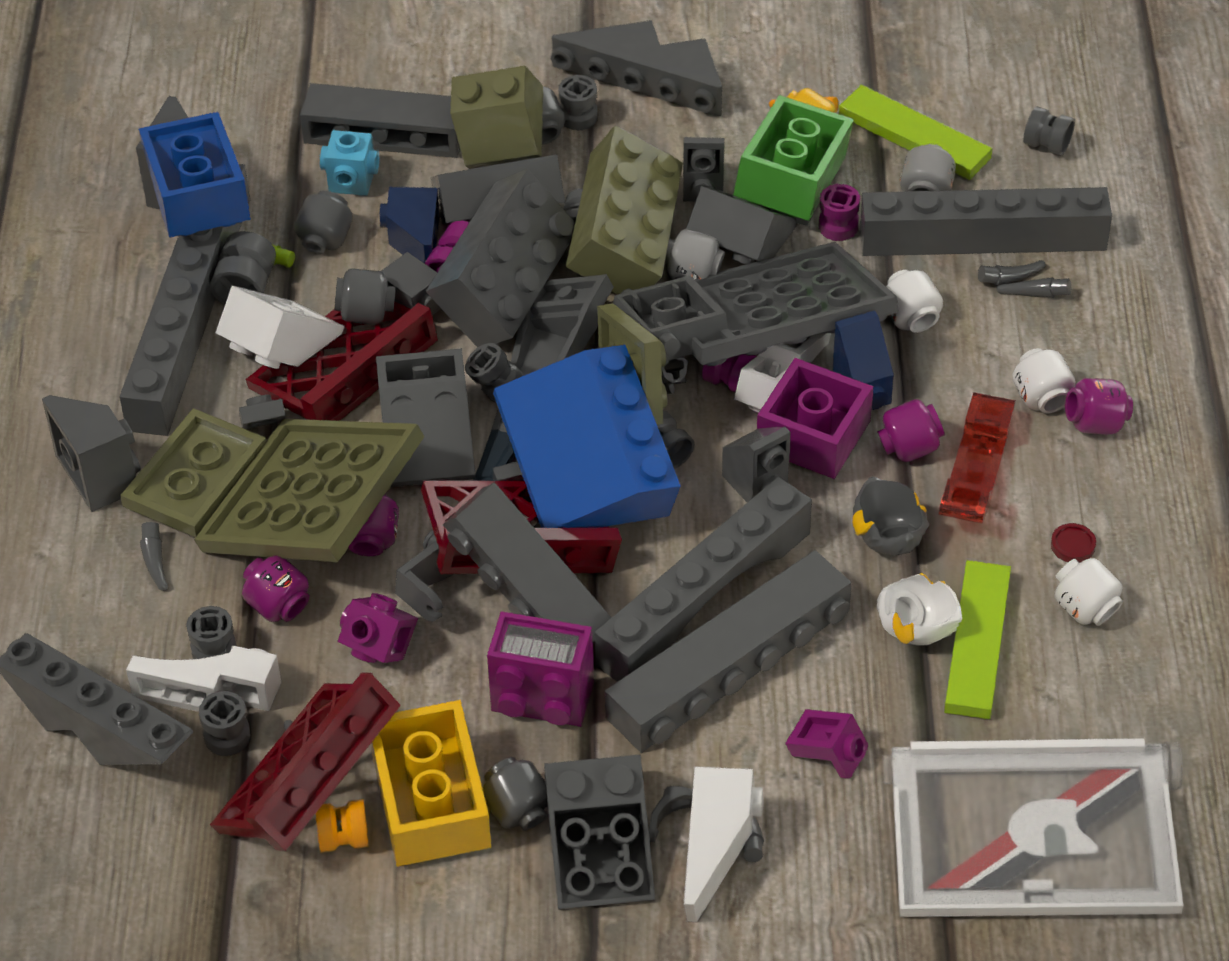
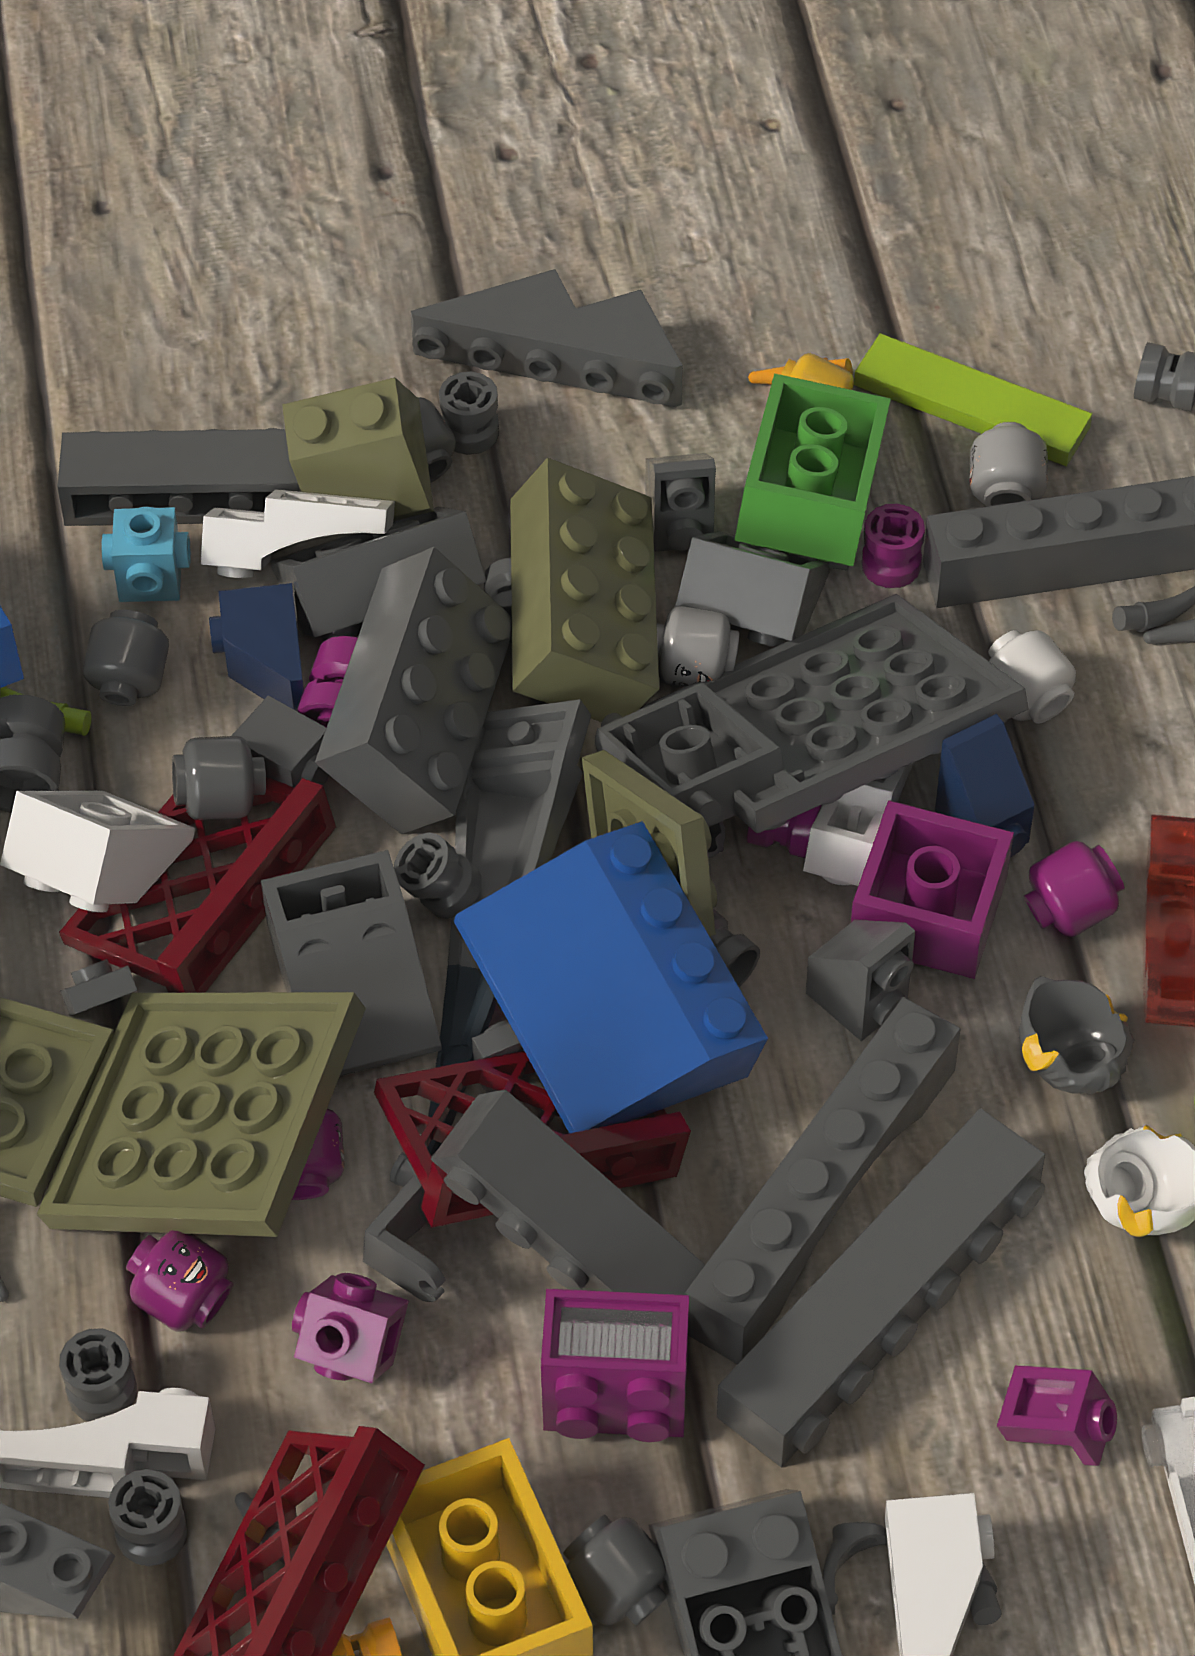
camera: 10 degrees left, 5 degrees up
none -> white slope [201,490,395,578]

